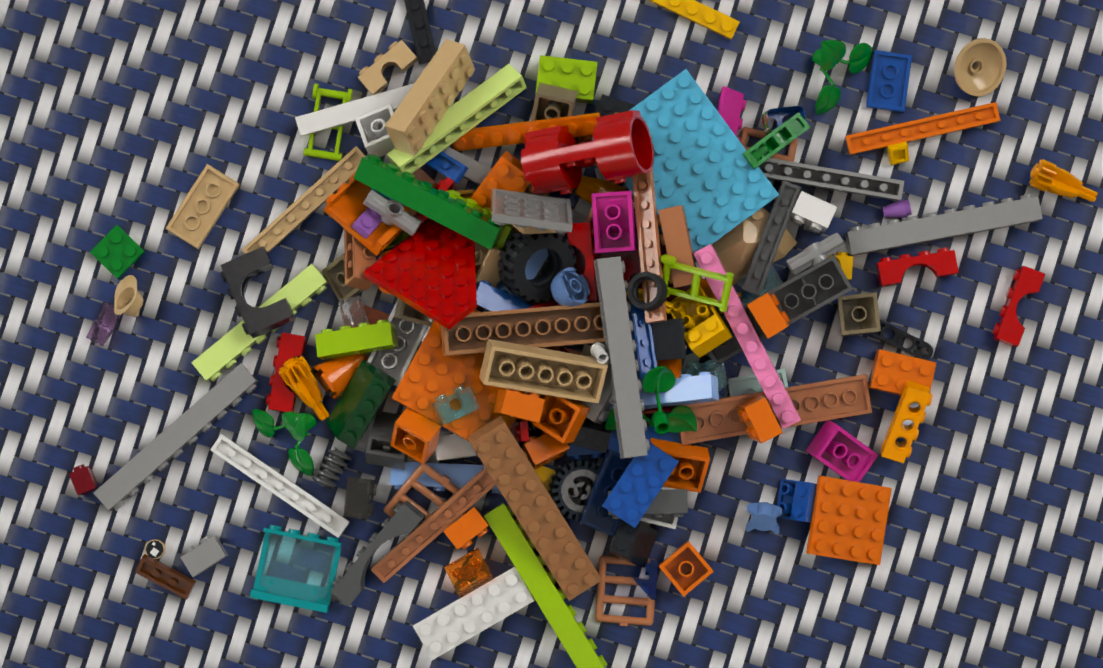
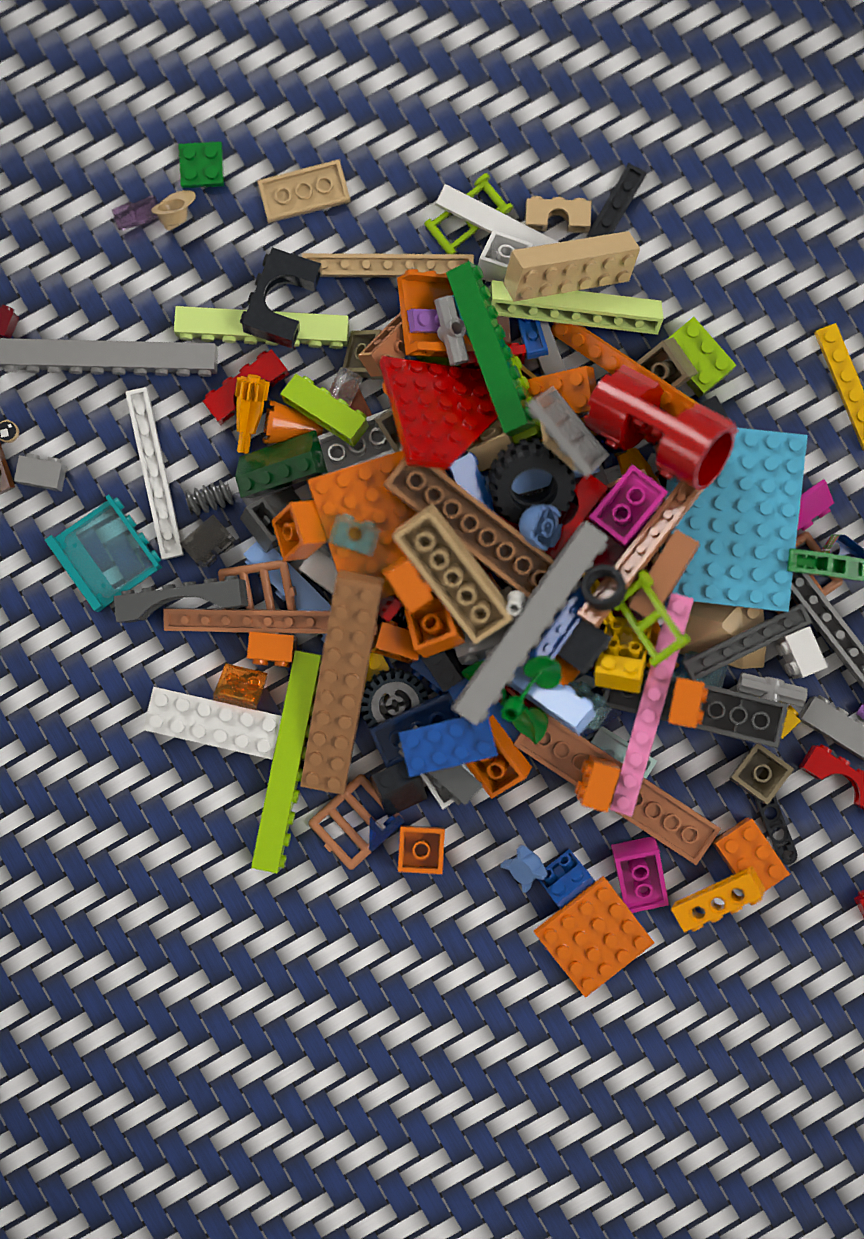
camera: 40 degrees right, 0 degrees up
green plant [251,409,316,476] -> none

